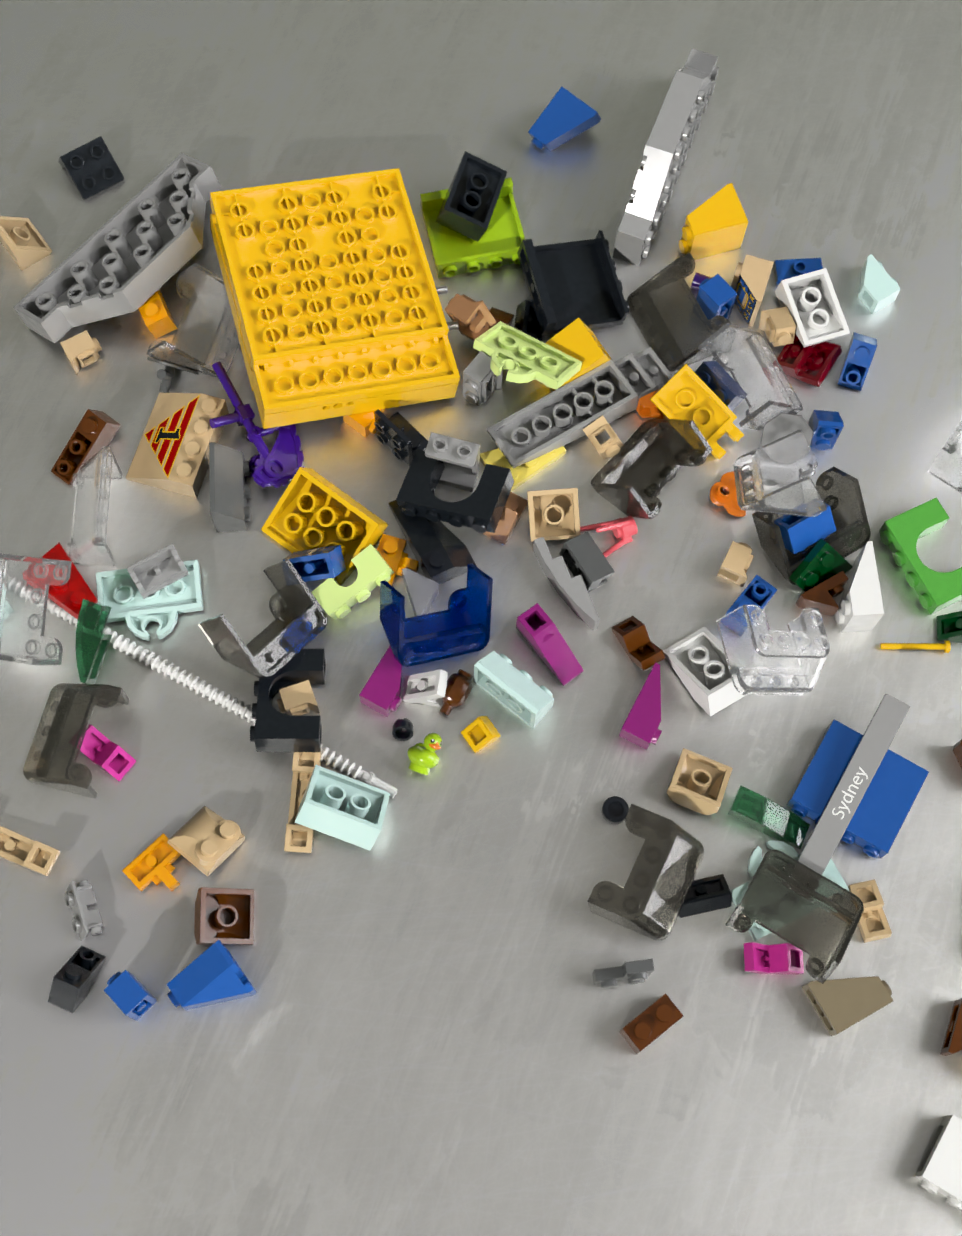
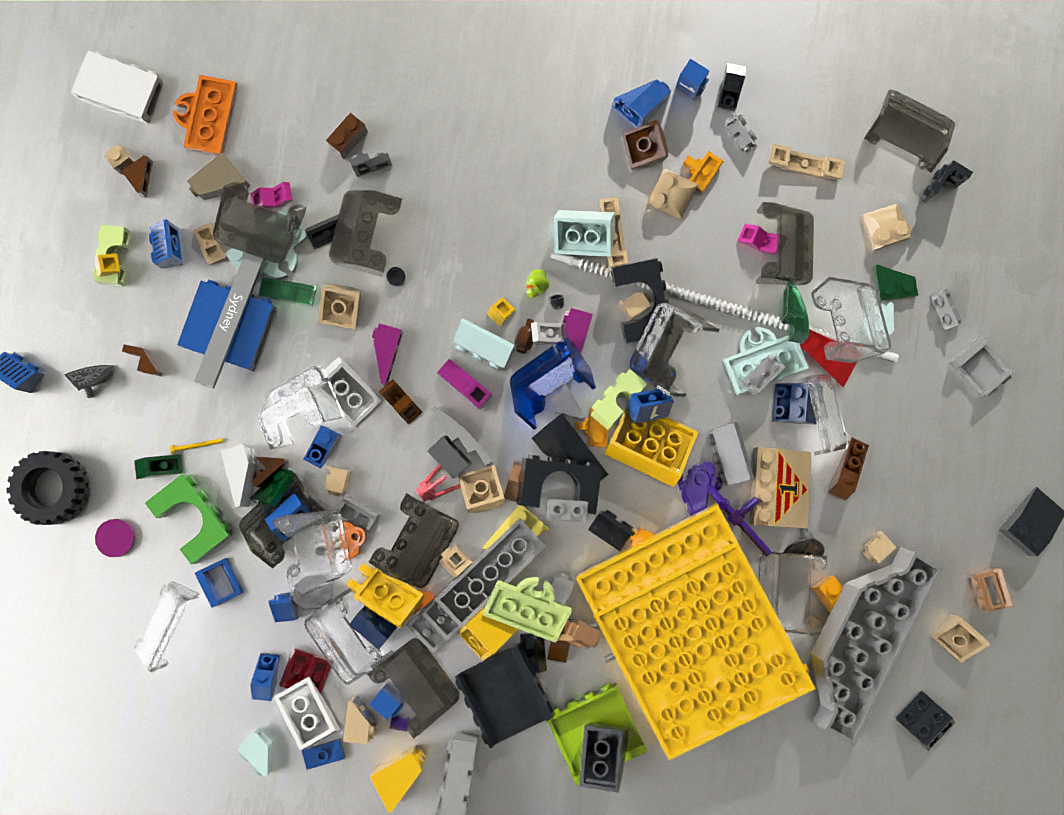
camera: 170 degrees right, 15 degrees up
tan window [759,306,796,347] -> none
none -> blue slope [149,219,183,268]
none -> orange plate [173,75,238,155]
none -> blue tile [194,558,243,608]
none -> light grey hinge [336,495,380,533]
none -> dark blue slope [772,383,821,425]

